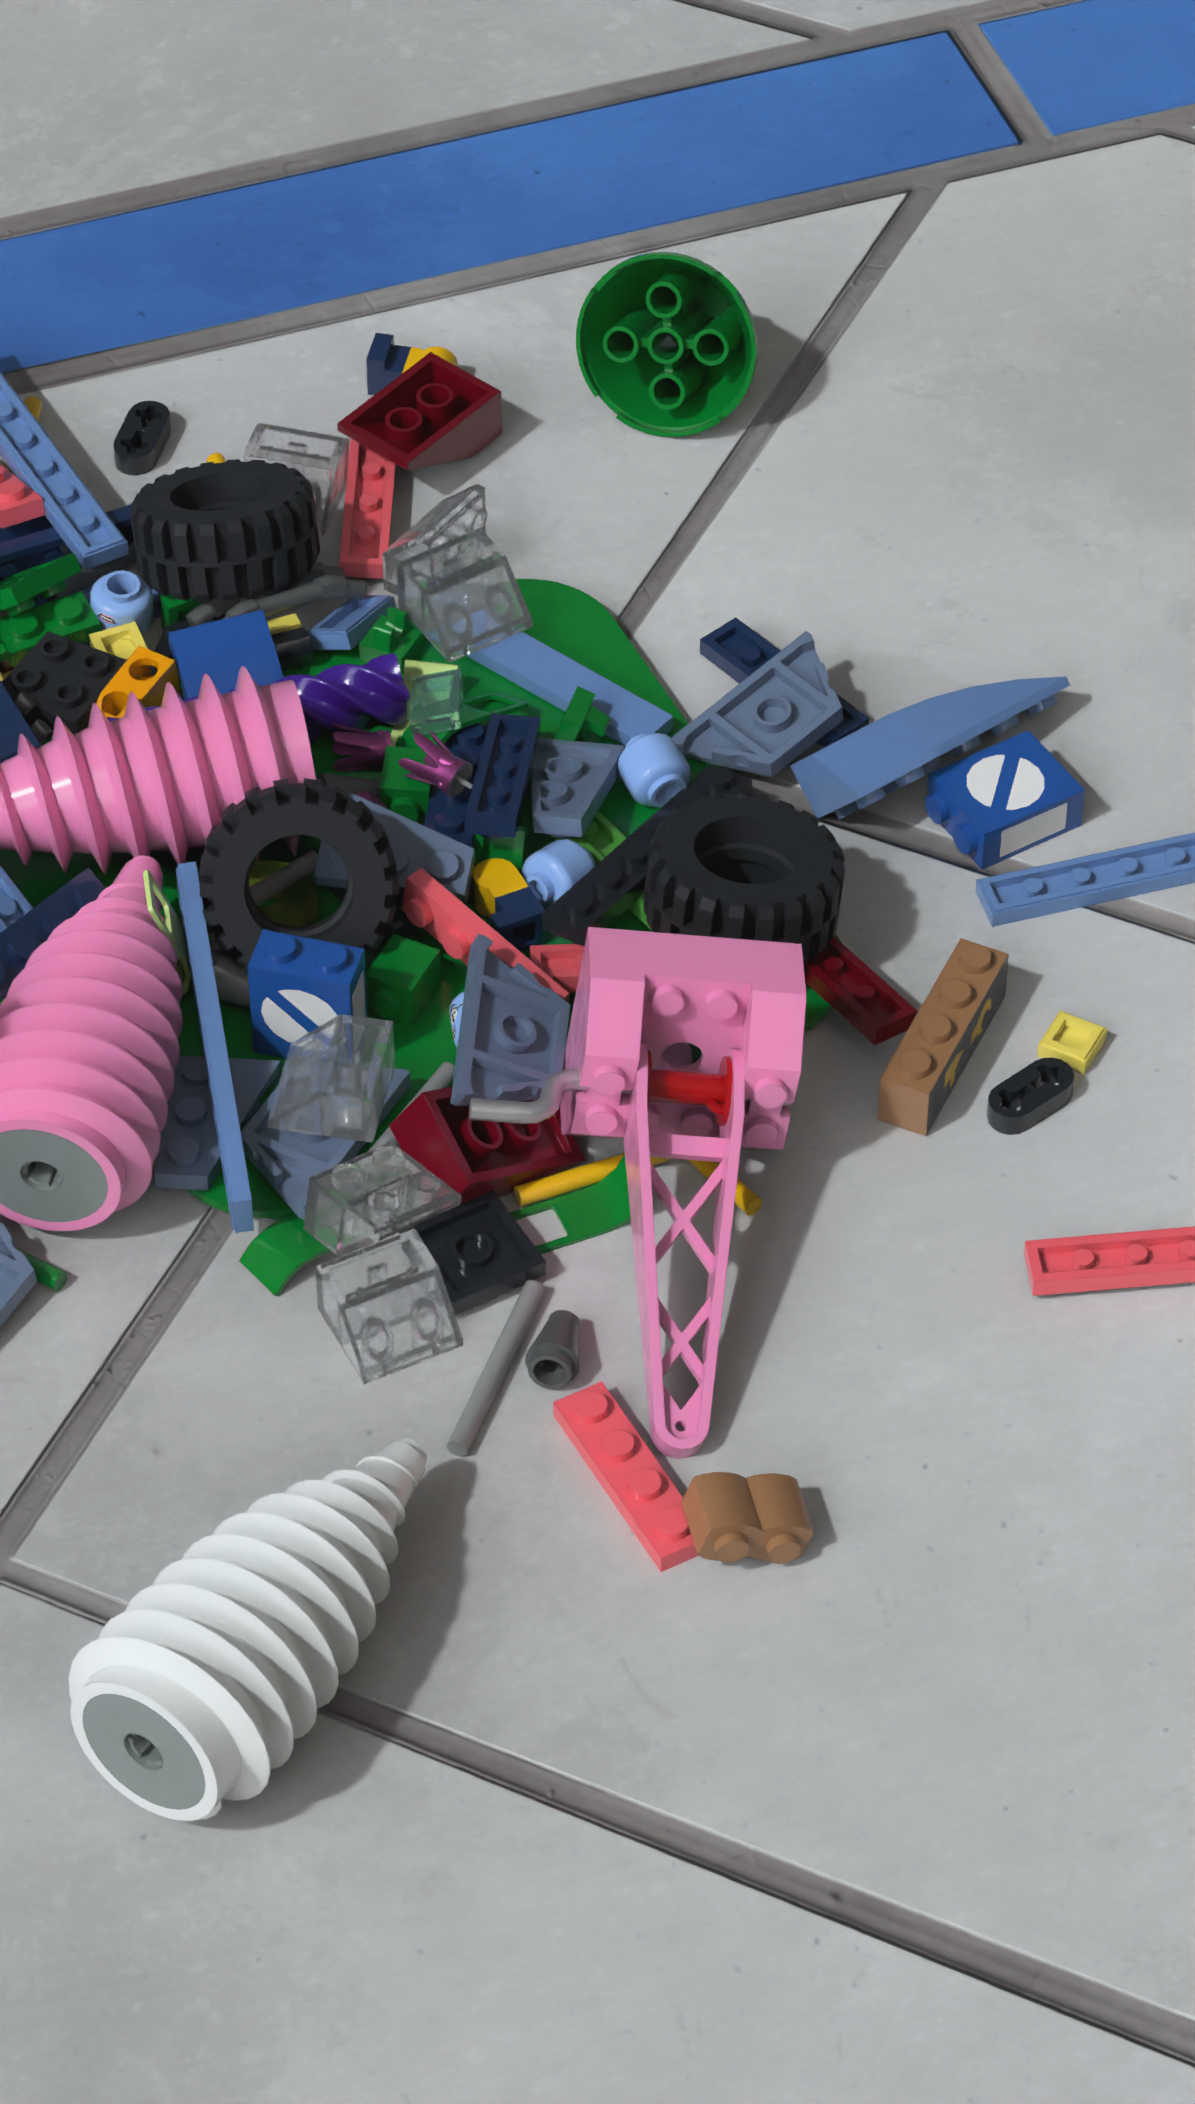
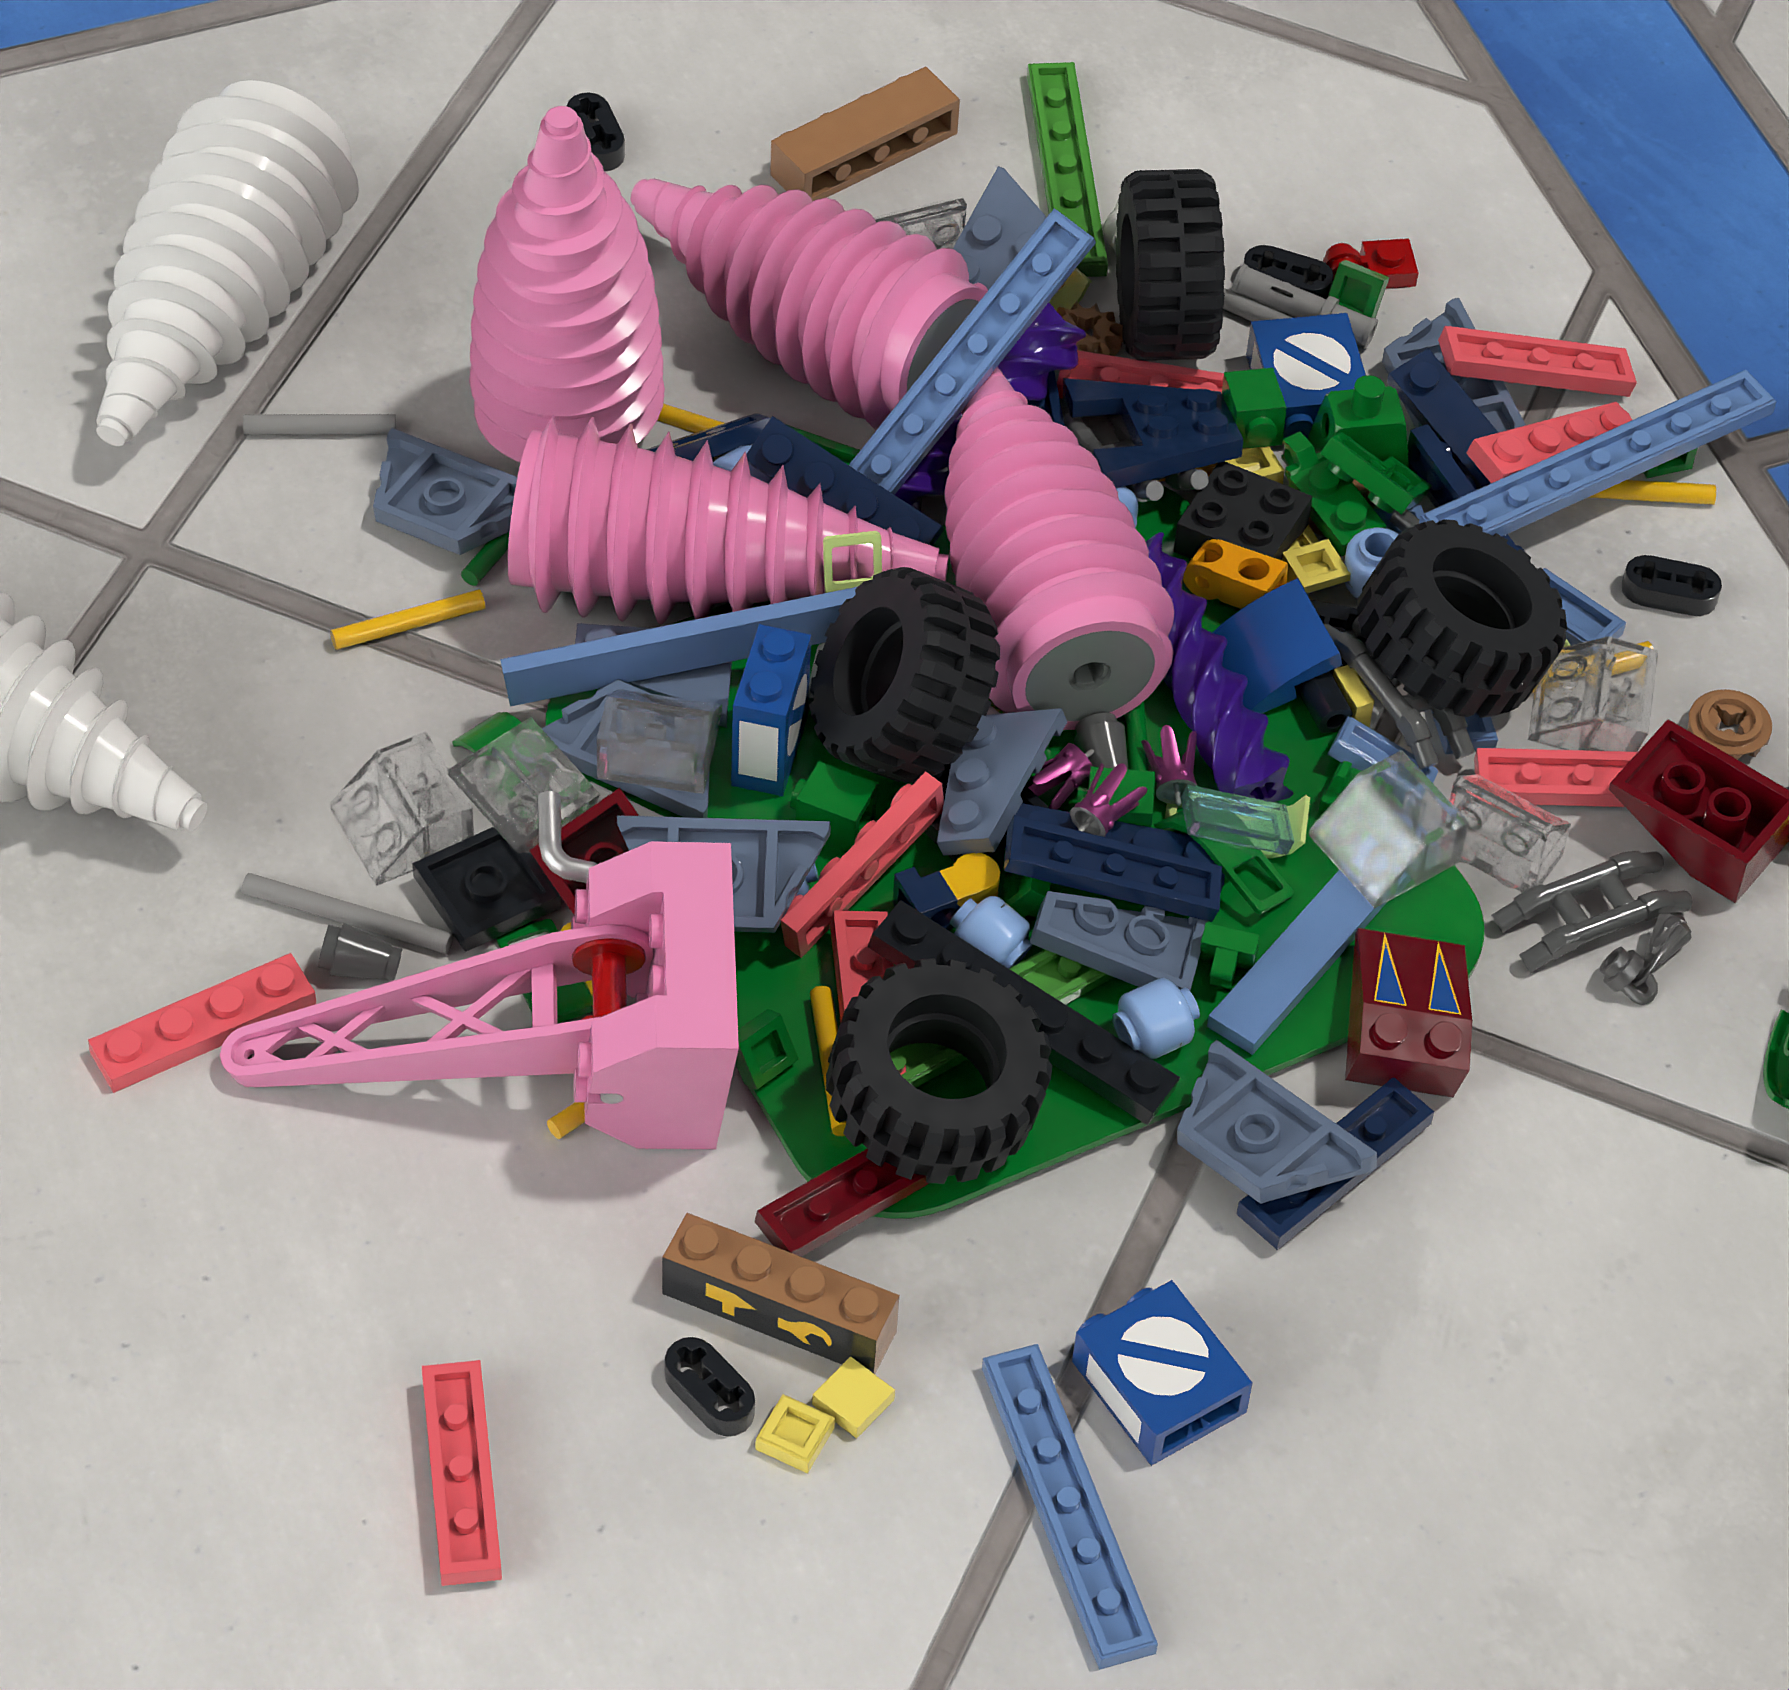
camera: 85 degrees right, 5 degrees up
medium nougat brick [681,1472,814,1564] -> none
medium blue wedge [790,676,1070,819] -> none
none -> yellow bar [330,589,485,650]
none -> light yellow tile [812,1356,895,1439]
none -> dark red slope [1345,928,1473,1098]
none -> dark grey piece [1491,851,1692,973]
none -> flat silver piece [1599,914,1692,1005]
none -> medium nougat gear [1687,689,1772,760]

